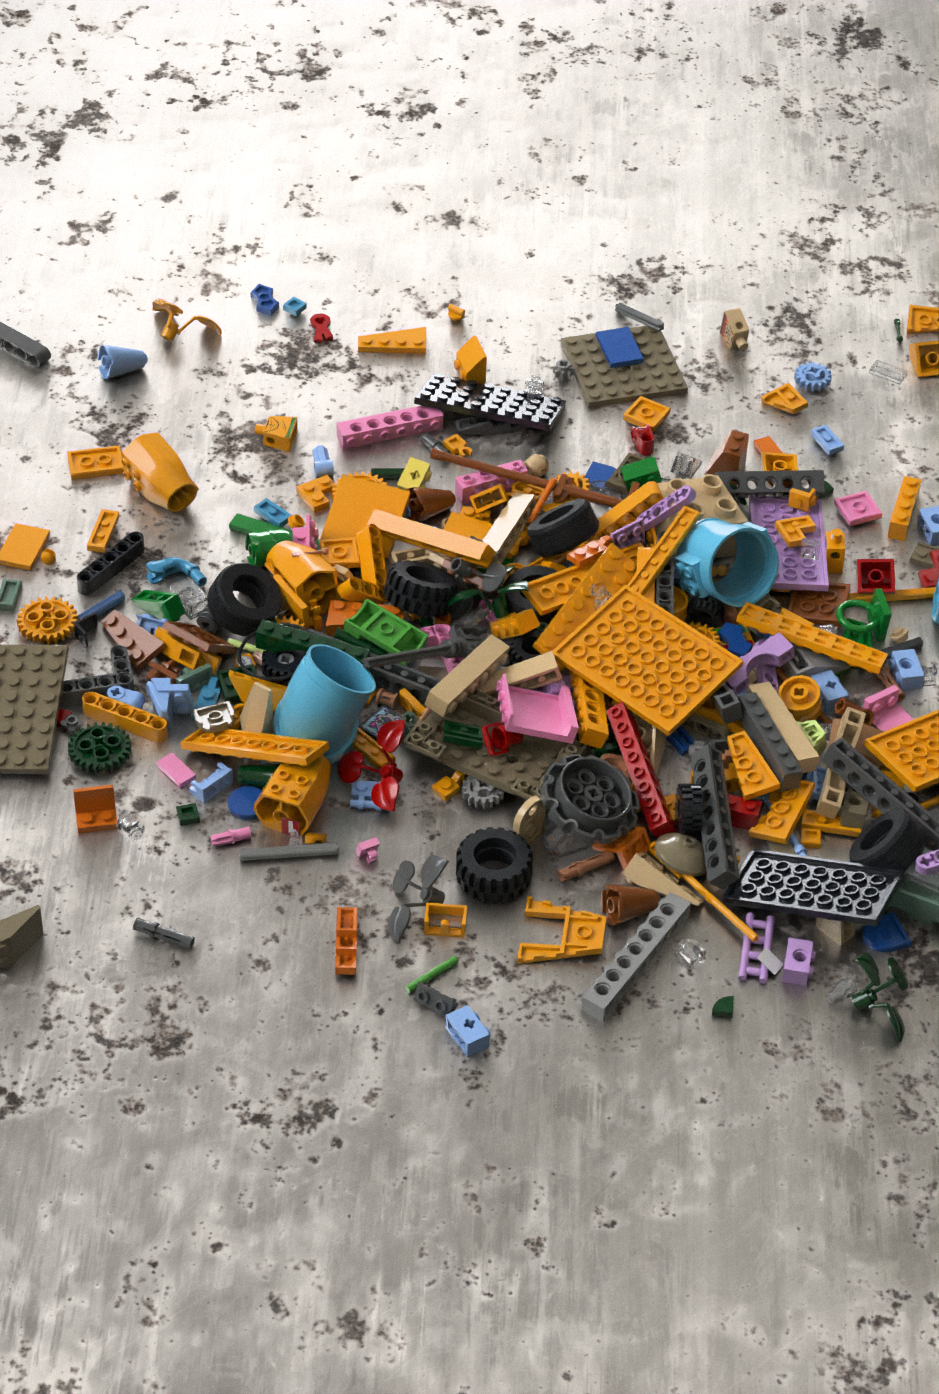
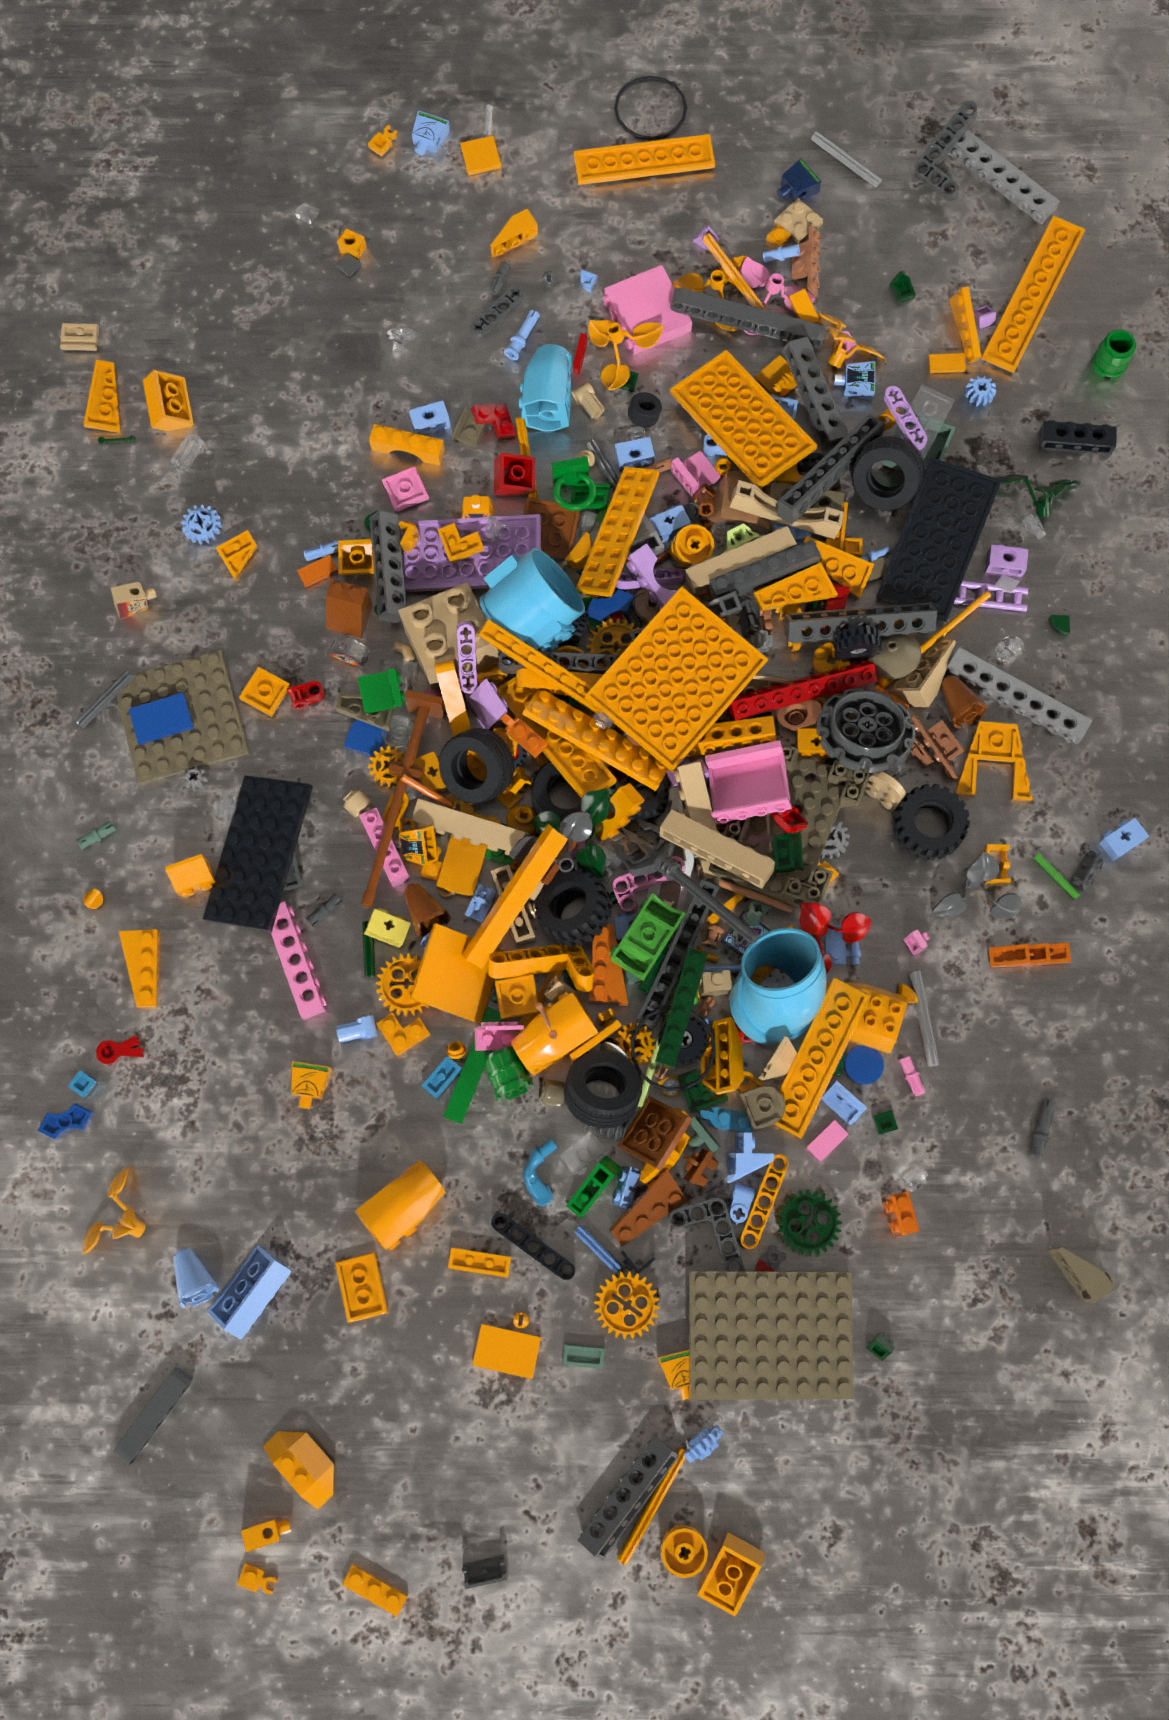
camera: 90 degrees left, 30 degrees up
light orange plate [443,434,472,457] -> none
light blue plate [810,425,844,455] -> none
none -> sand green pin [76,820,116,850]
none -> light blue slope [208,1244,291,1339]
none -> light blue axle [304,540,338,561]
none -> nougat bracket [911,715,965,779]

